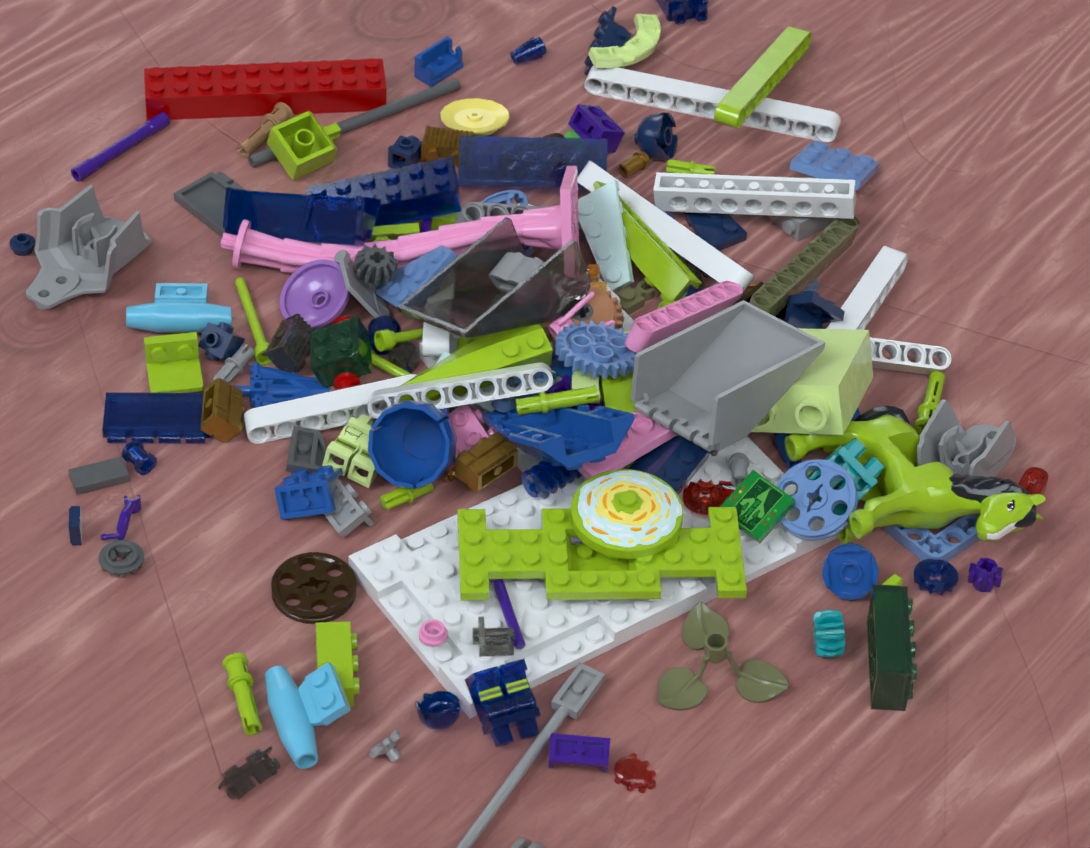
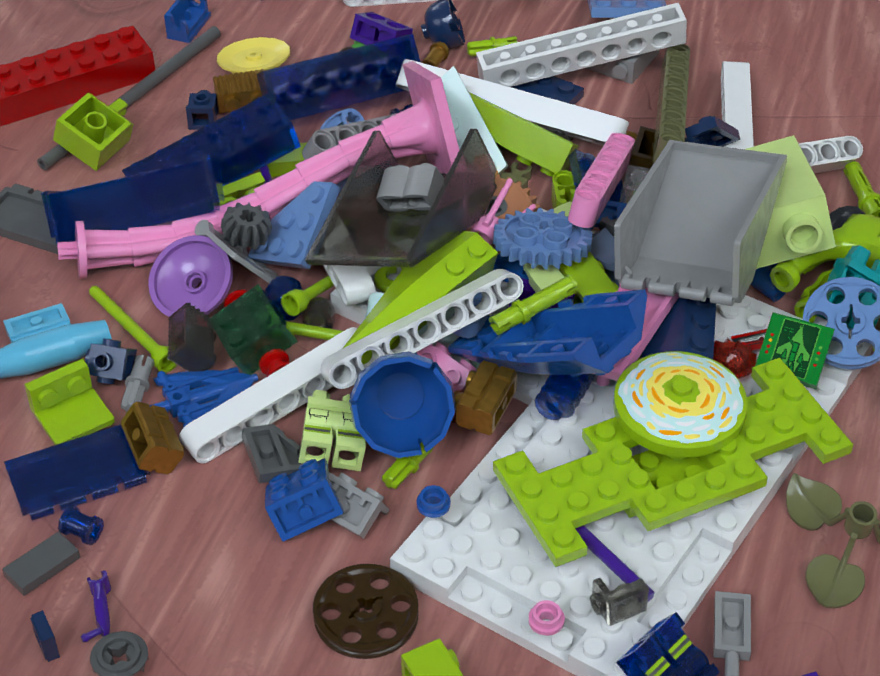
camera: 20 degrees left, 0 degrees up
medium nougat pin [236,102,293,158] -> none
light grey pin [728,452,750,487] -> none
none -> blue plate [416,485,451,518]

